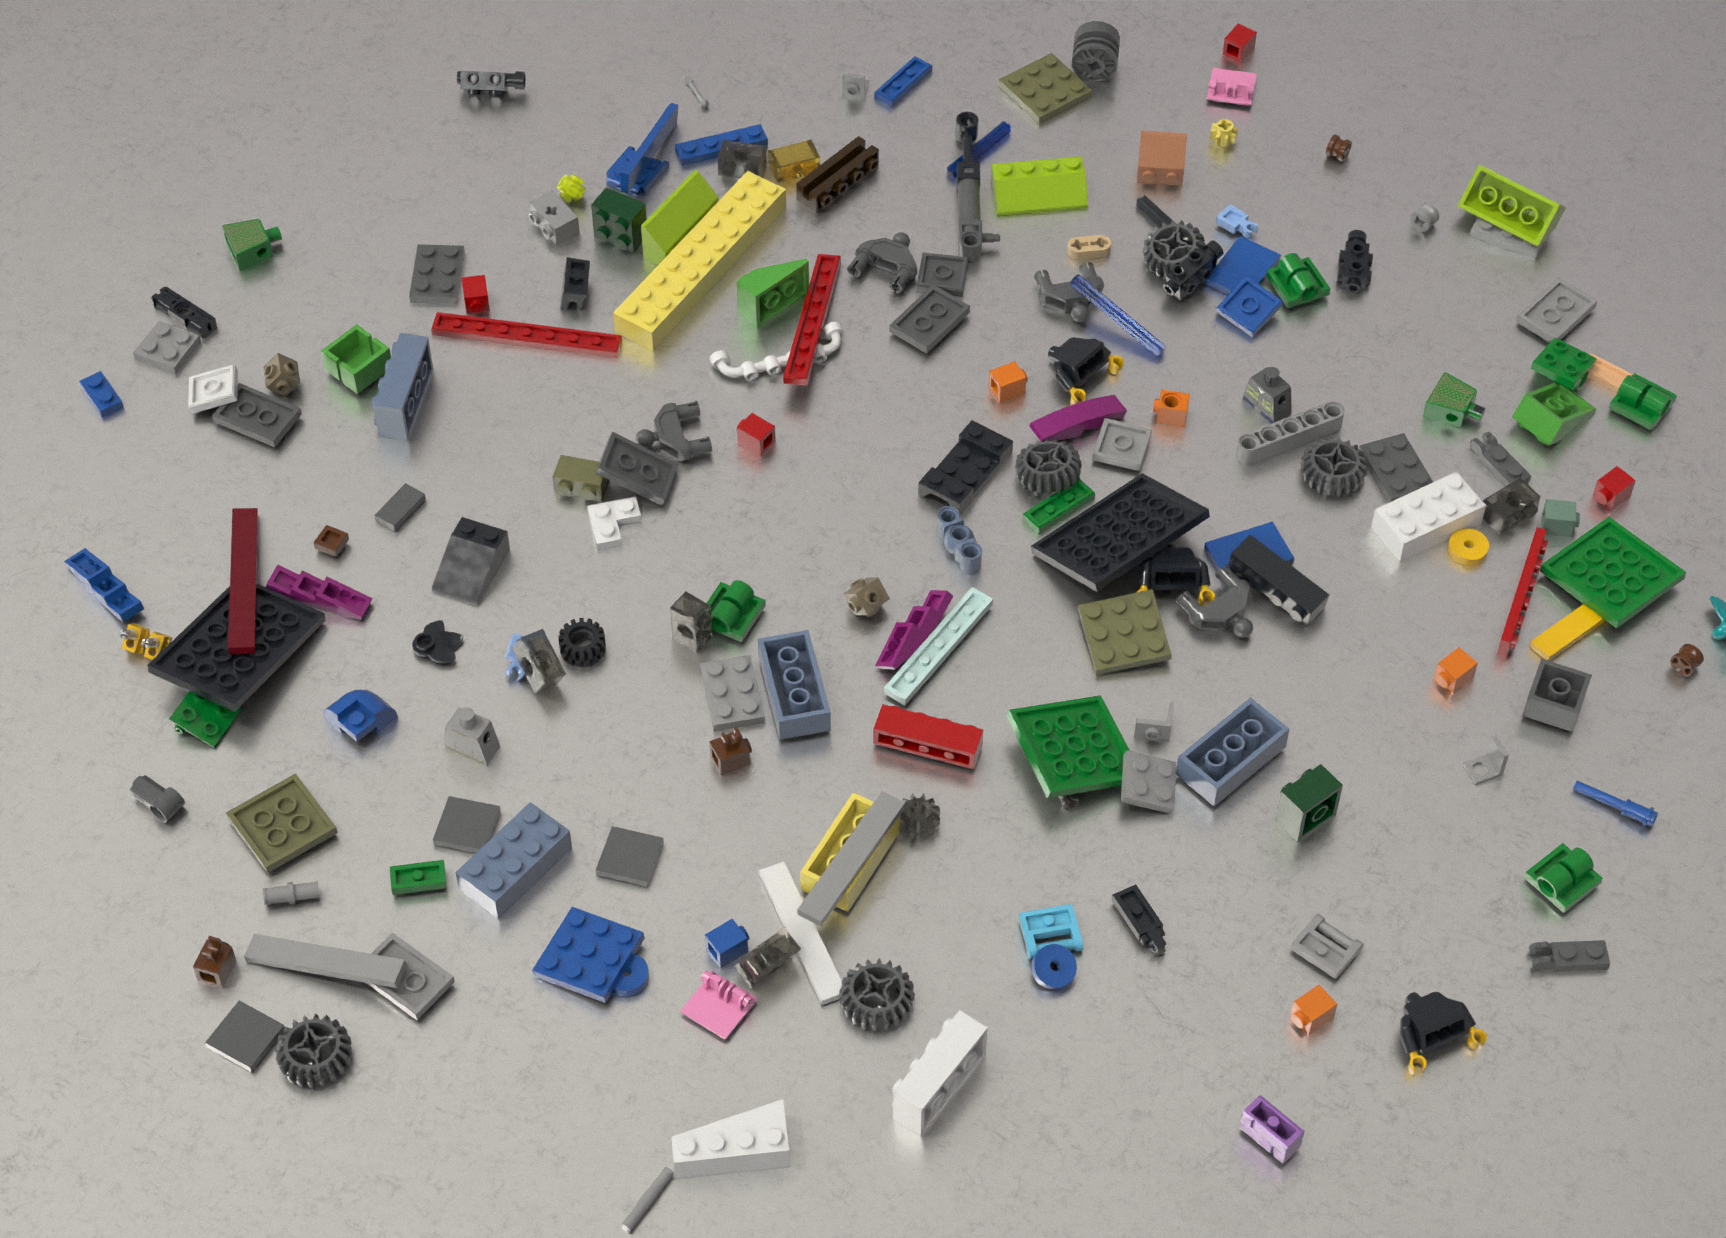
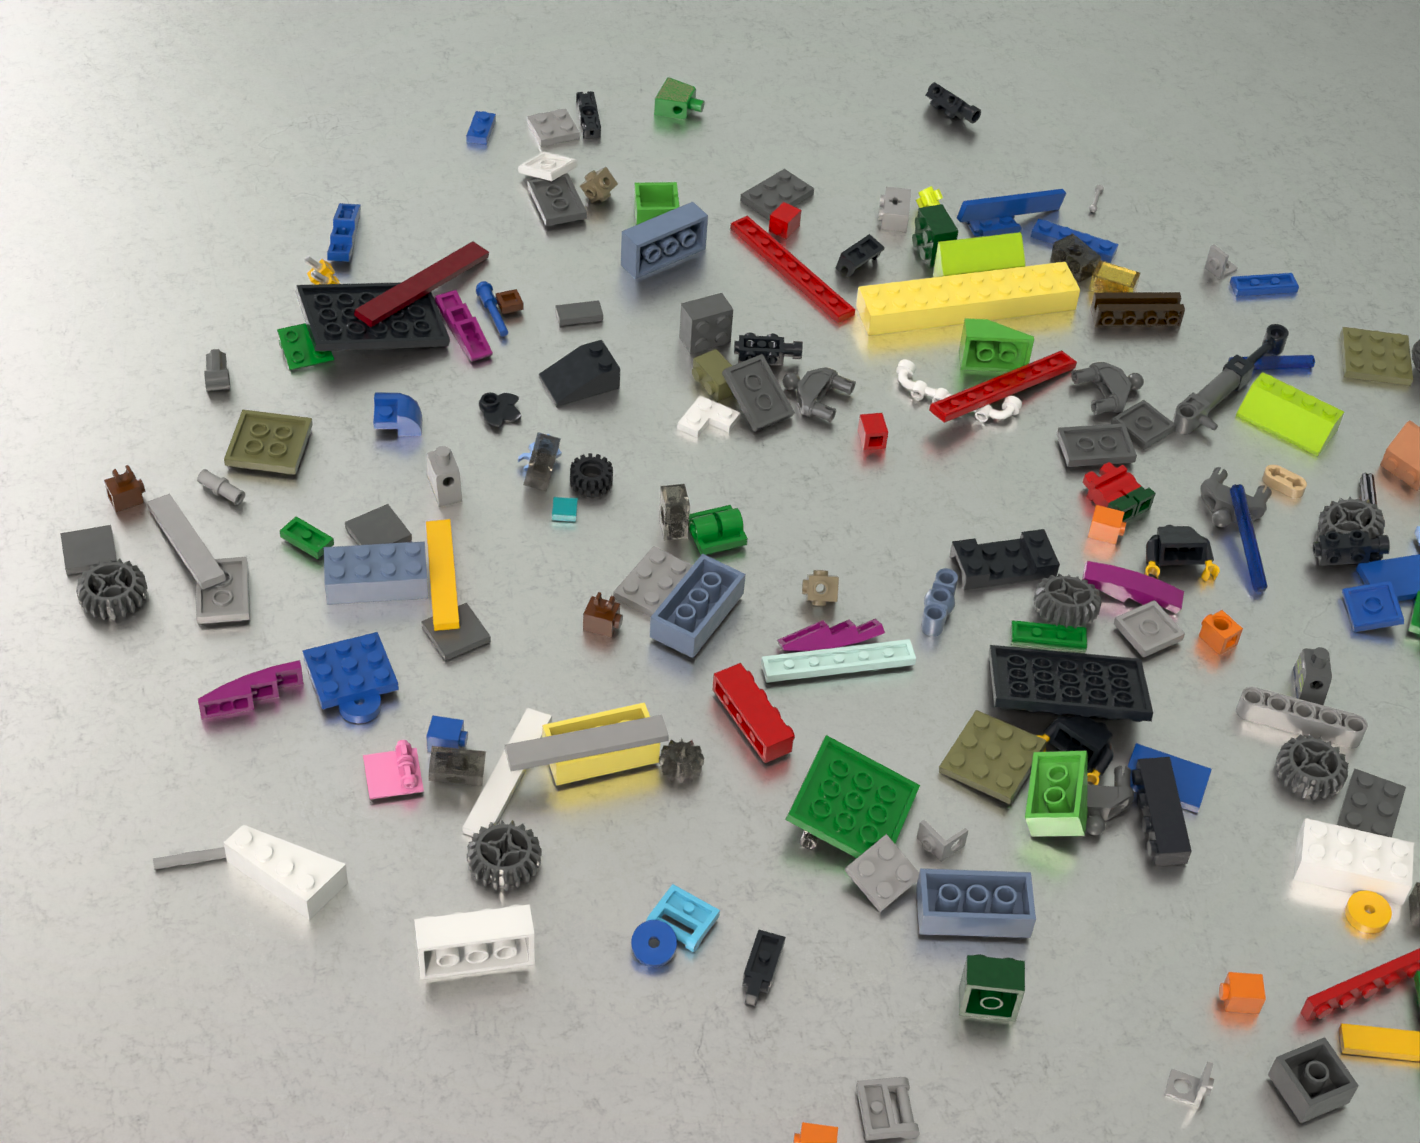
camera: 40 degrees right, 5 degrees down
none -> magenta slope [198,660,304,719]
none -> yellow tile [426,519,460,631]
none -> blue pin [476,281,508,337]
none -> teal tile [552,497,578,522]
none -> dark grey brick [679,293,733,354]
none -> black brick [734,332,803,366]
none -> bright green slope [1025,751,1087,836]
none -> red hips [1082,462,1156,522]

